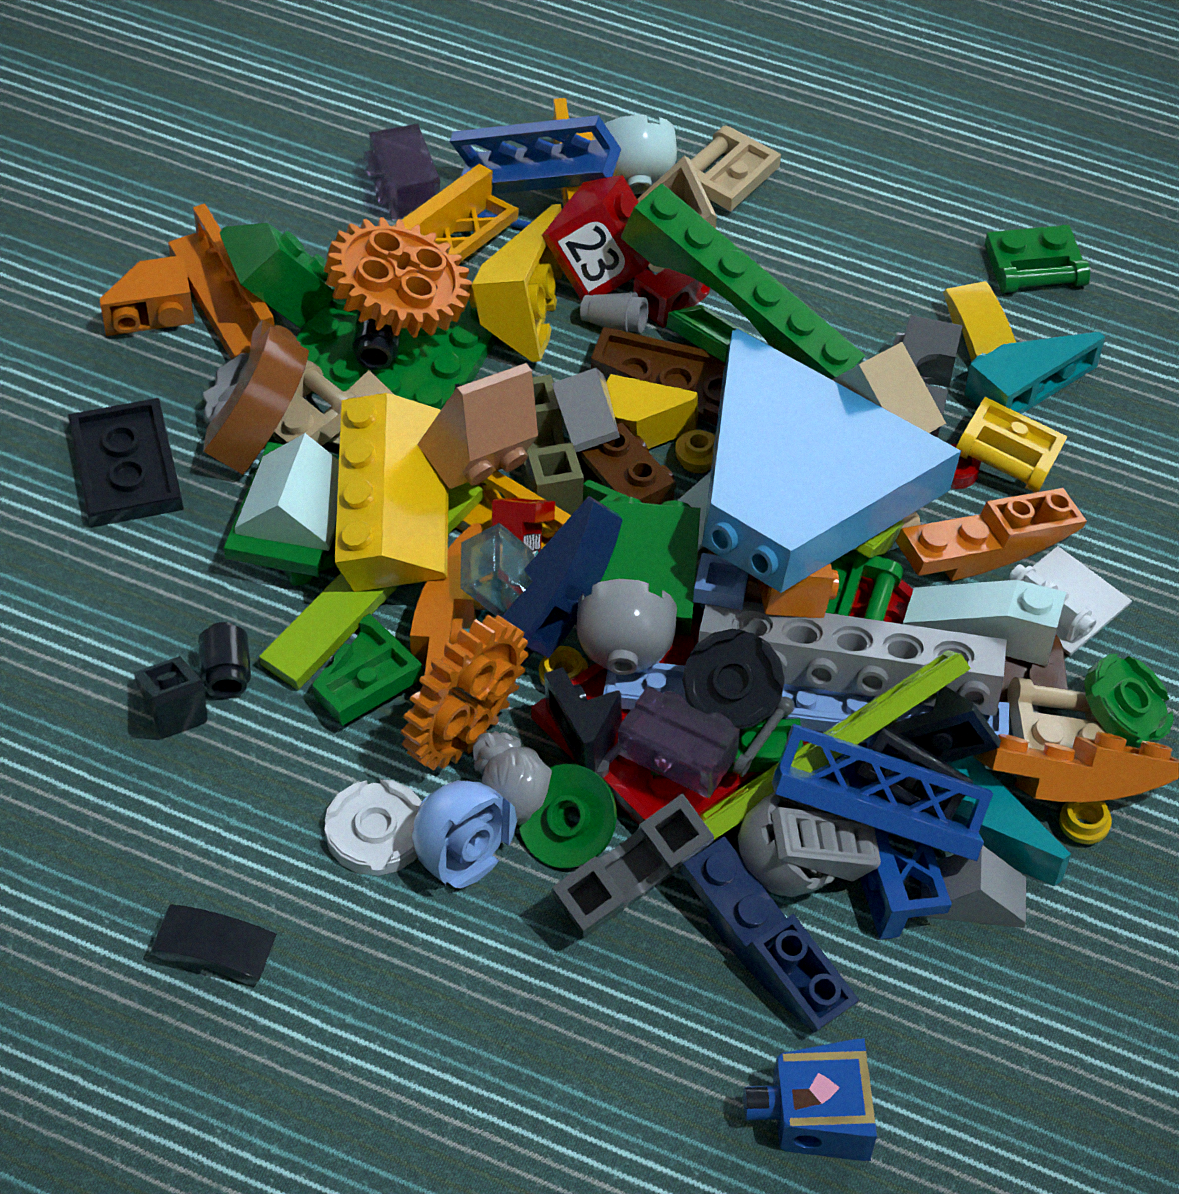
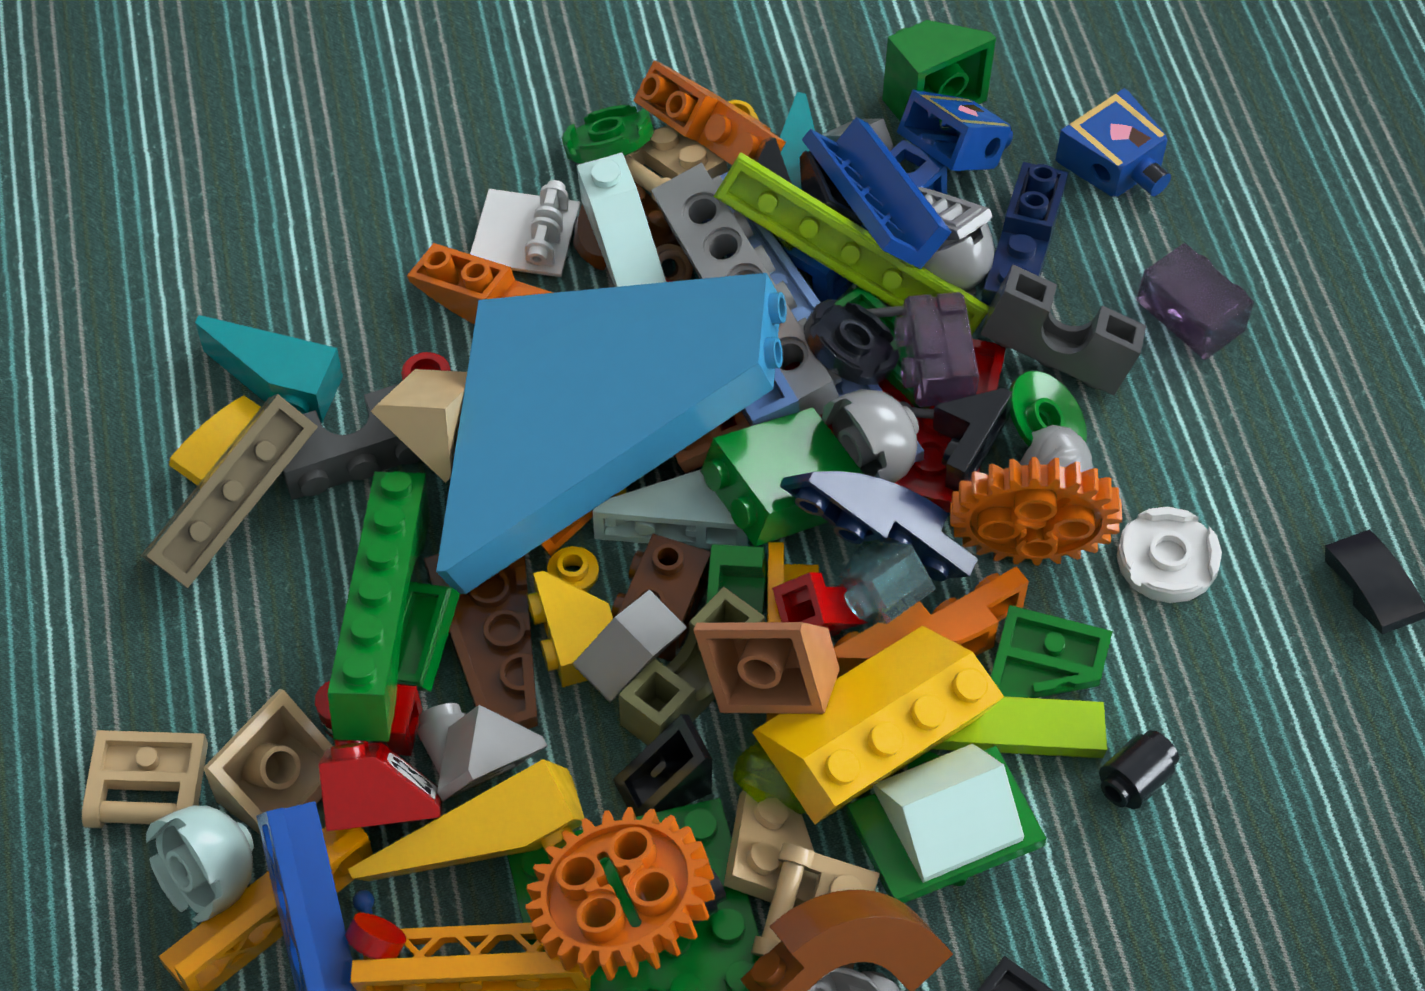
camera: 125 degrees left, 5 degrees up
black slope [133,656,208,738] -> none
light blue cylinder [412,780,517,888] -> none
yellow plate [956,397,1068,493] -> none
green plate [985,225,1090,294] -> none
none -> dark tan fence [140,394,318,588]
none -> red tile [345,913,407,959]
none -> light grey slope [437,705,548,802]
none -> green slope [882,20,996,122]
none -> blue torso [897,90,1013,171]
none -> clear purple brick [1136,242,1254,360]

